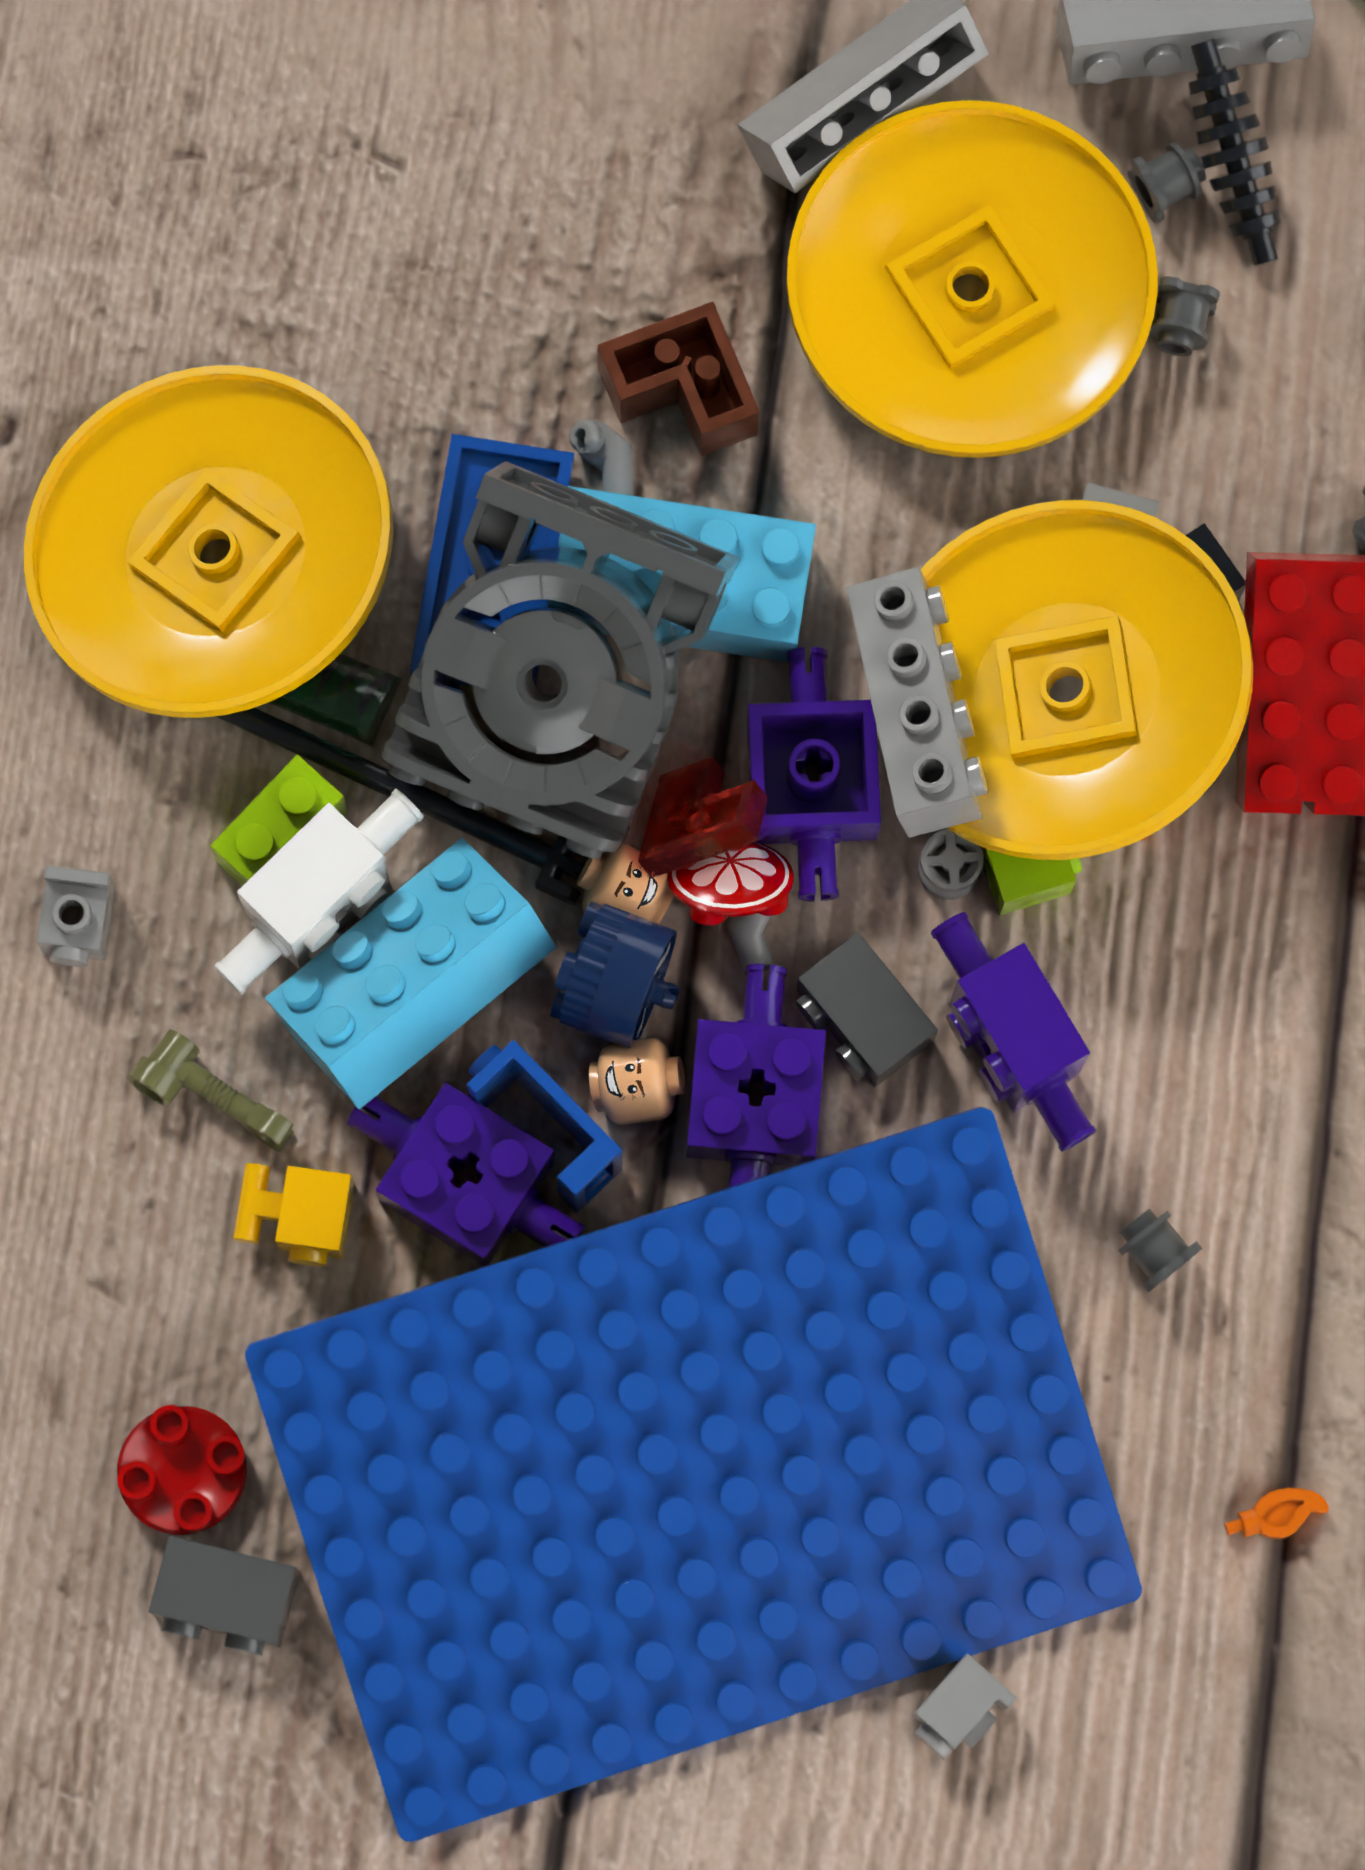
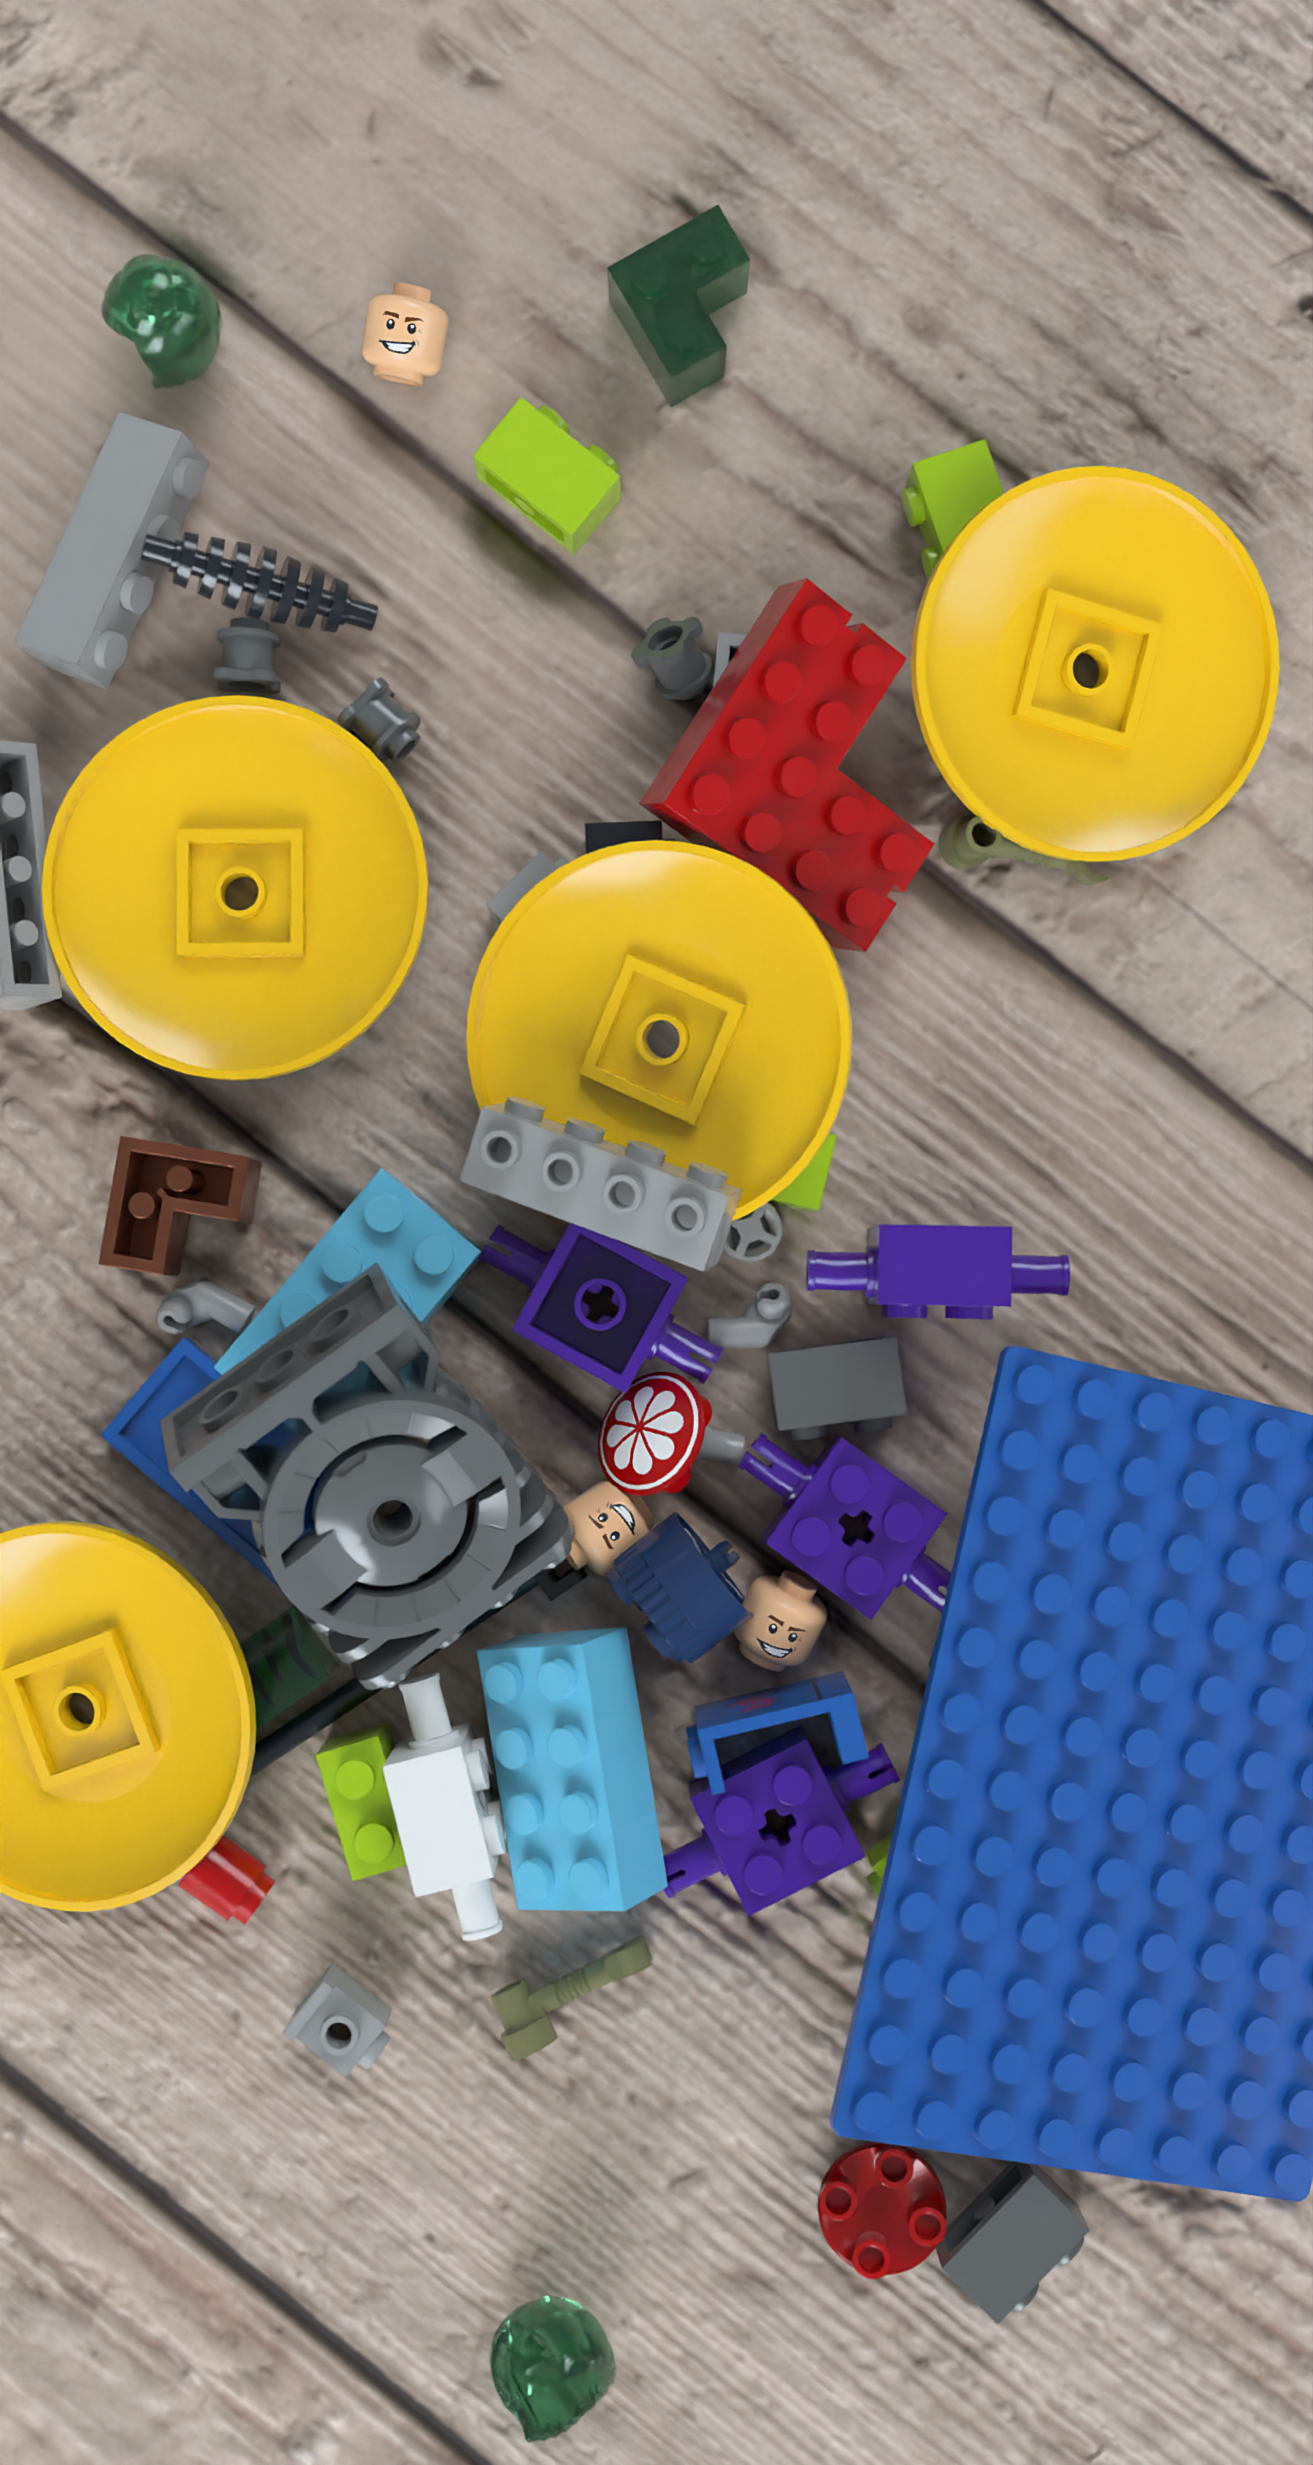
camera: 55 degrees left, 10 degrees up
yellow brick [233,1163,355,1267] -> none
clear red plate [638,756,768,878] -> none
dark grey brick [1118,1209,1203,1293] -> none
none -> red brick [178,1835,276,1925]
none -> light grey arm [708,1283,793,1349]

